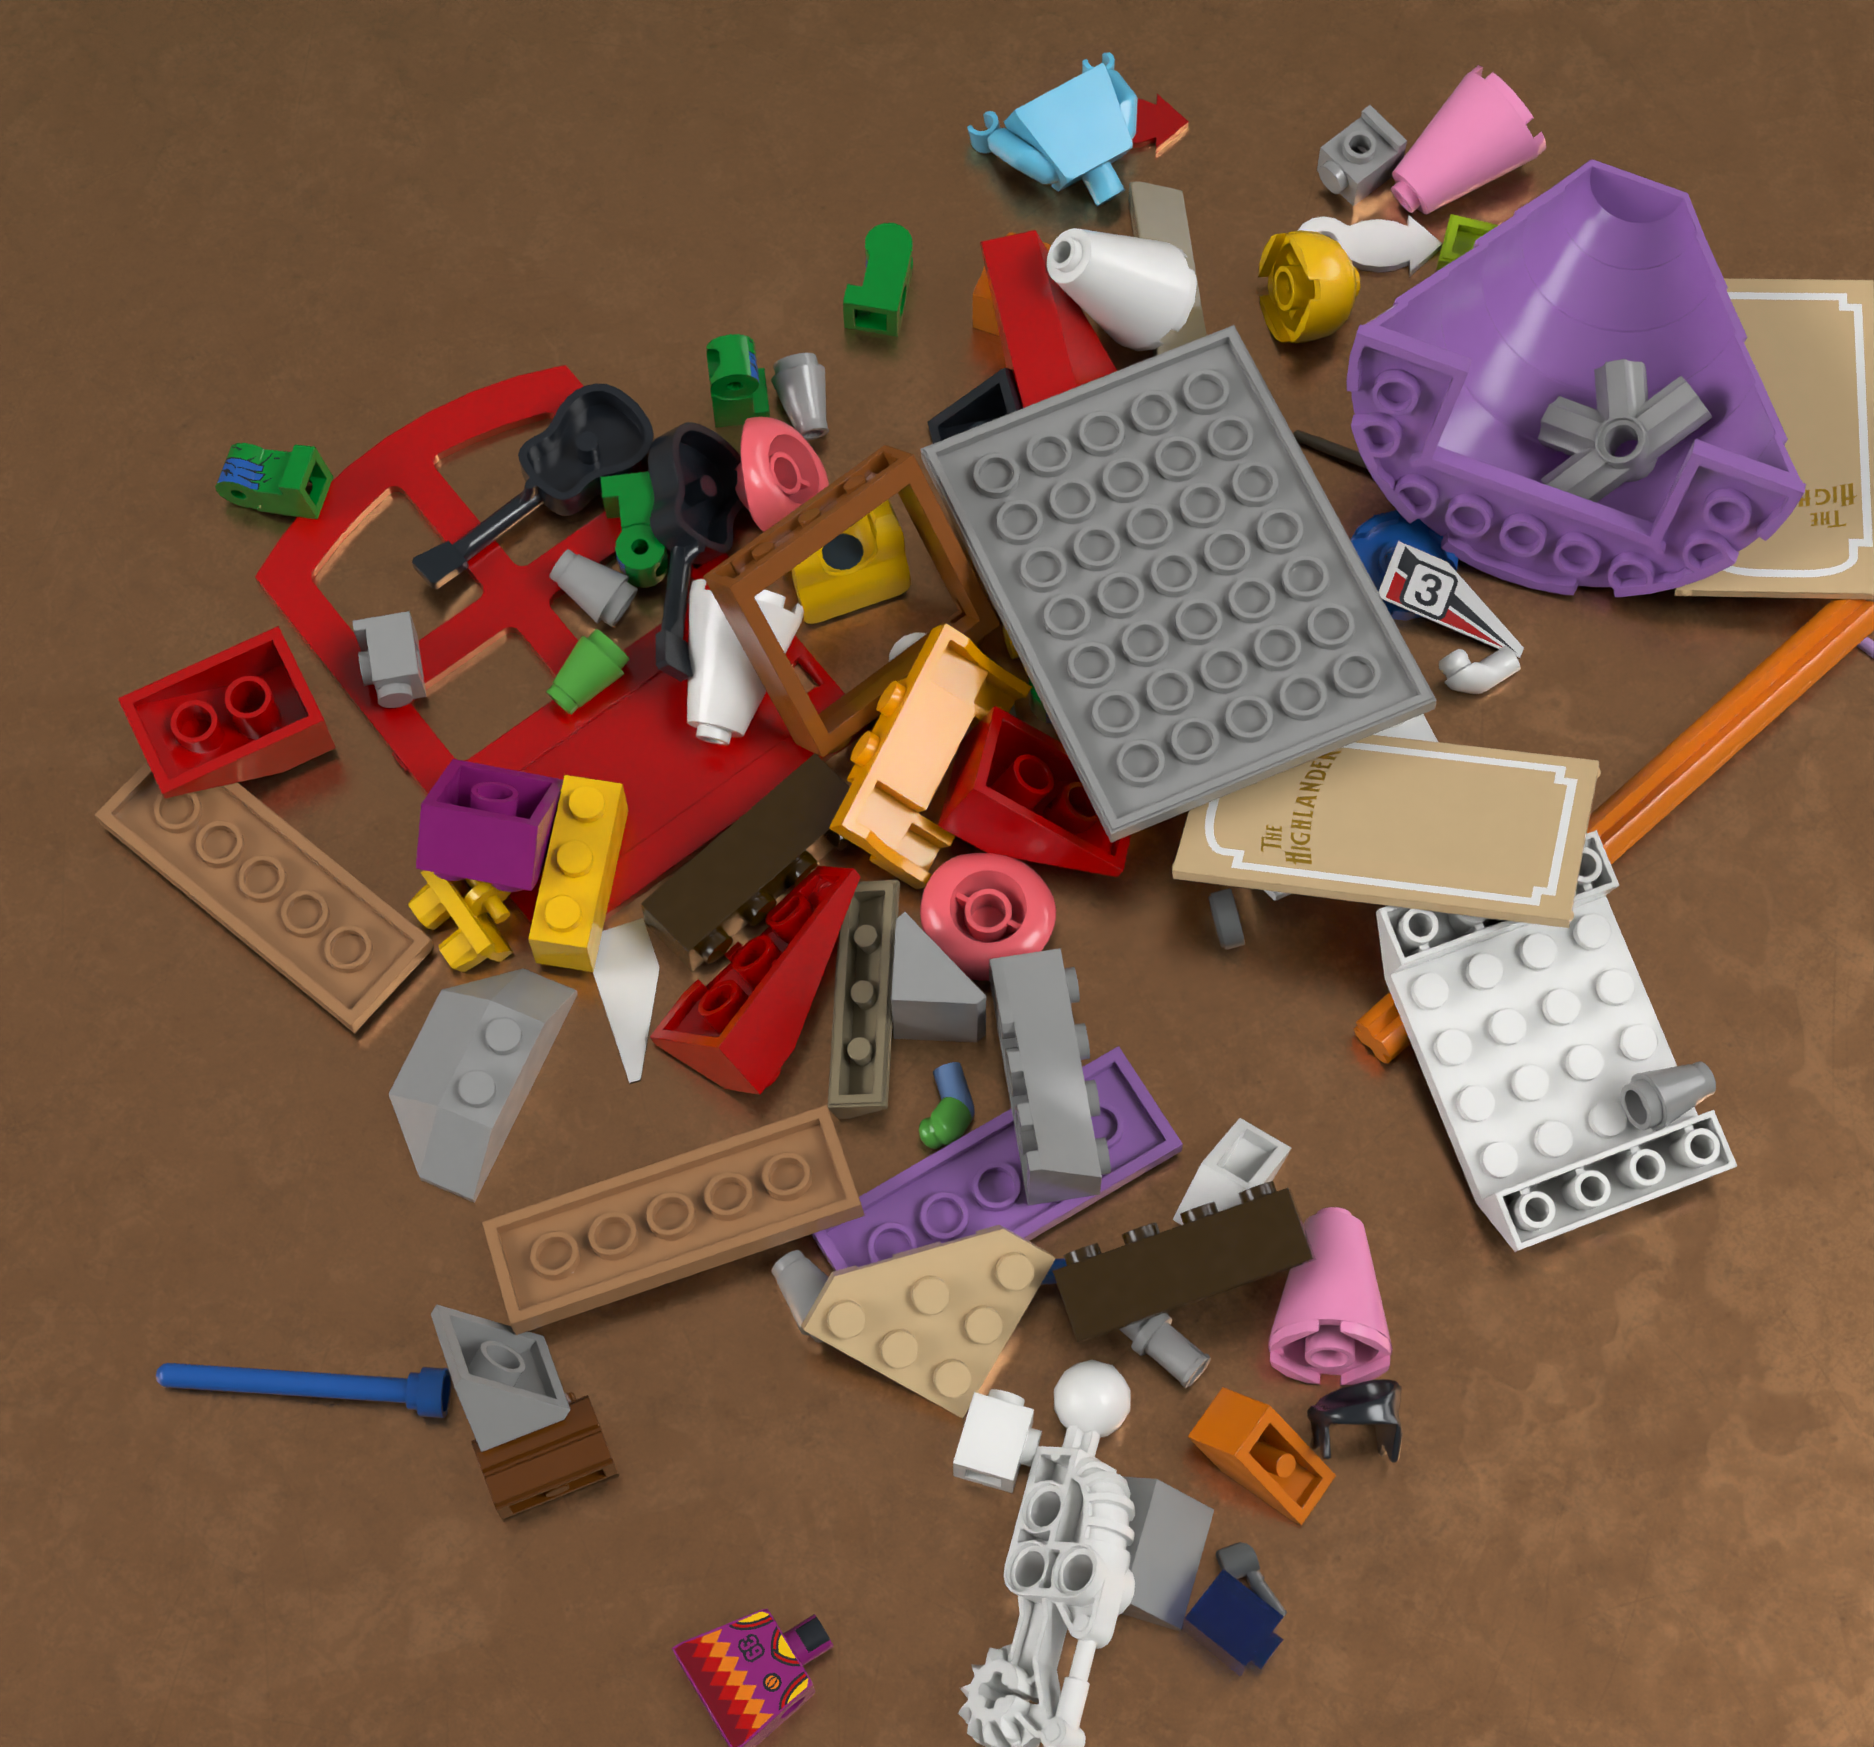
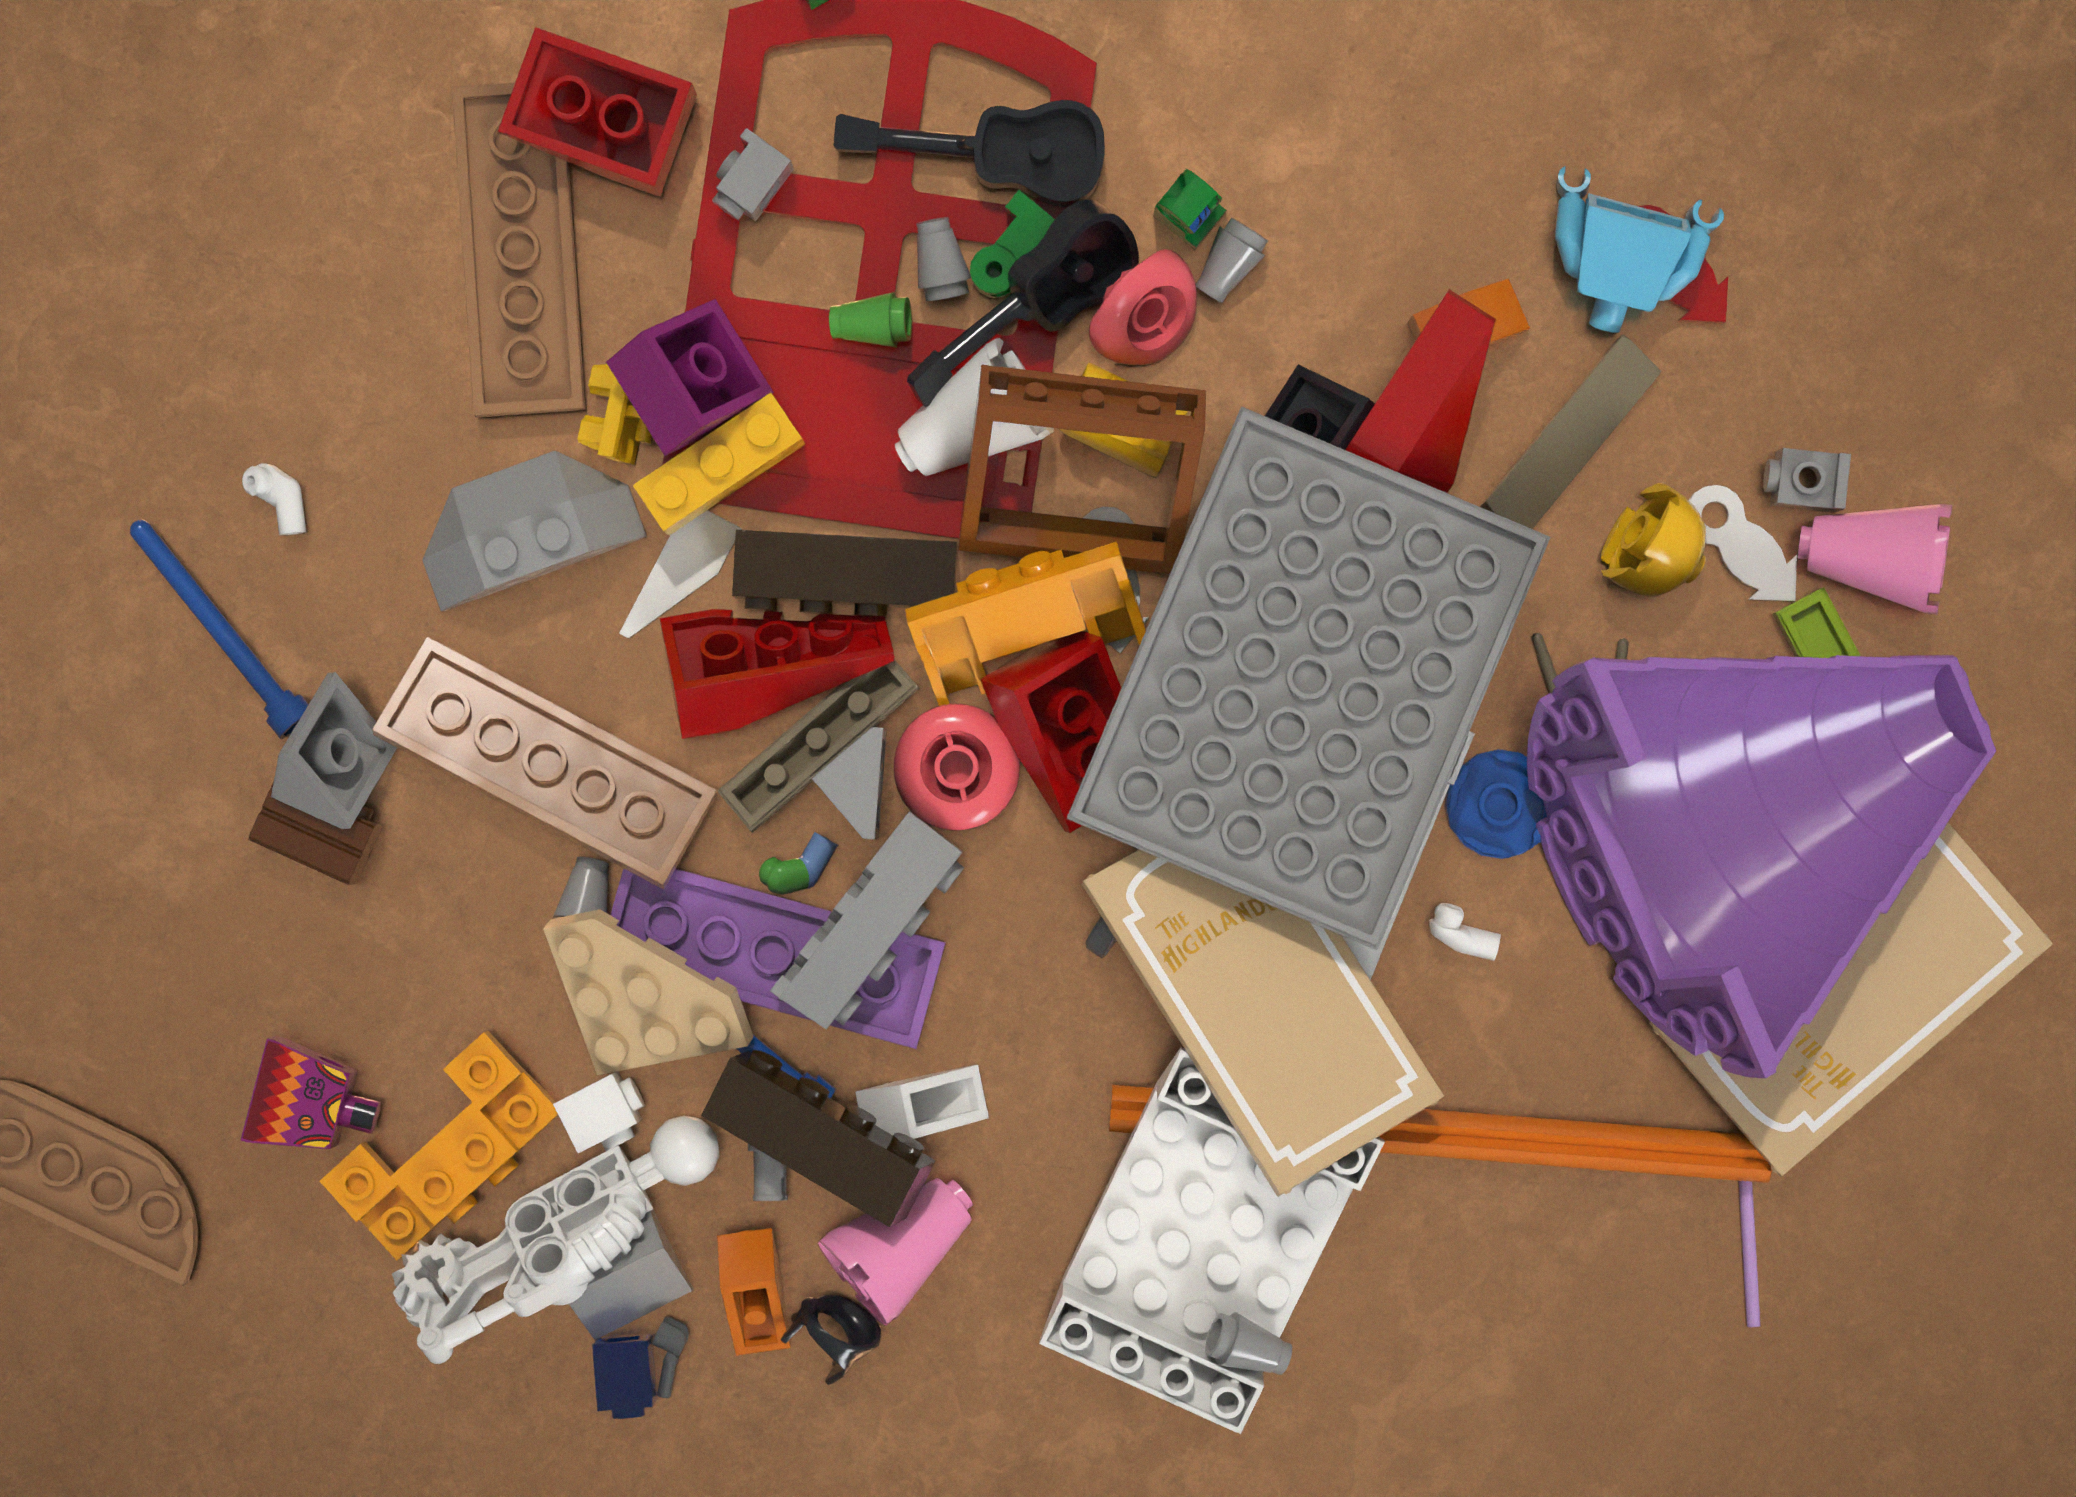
camera: 45 degrees right, 20 degrees up
green leg [843,223,913,337] -> none
white cone [1047,228,1197,351] -> none
sticker [1379,541,1524,658] -> none
light grey piece [1538,359,1712,503] -> none
none -> white arm [242,463,306,536]
none -> light orange bracket [320,1031,559,1261]

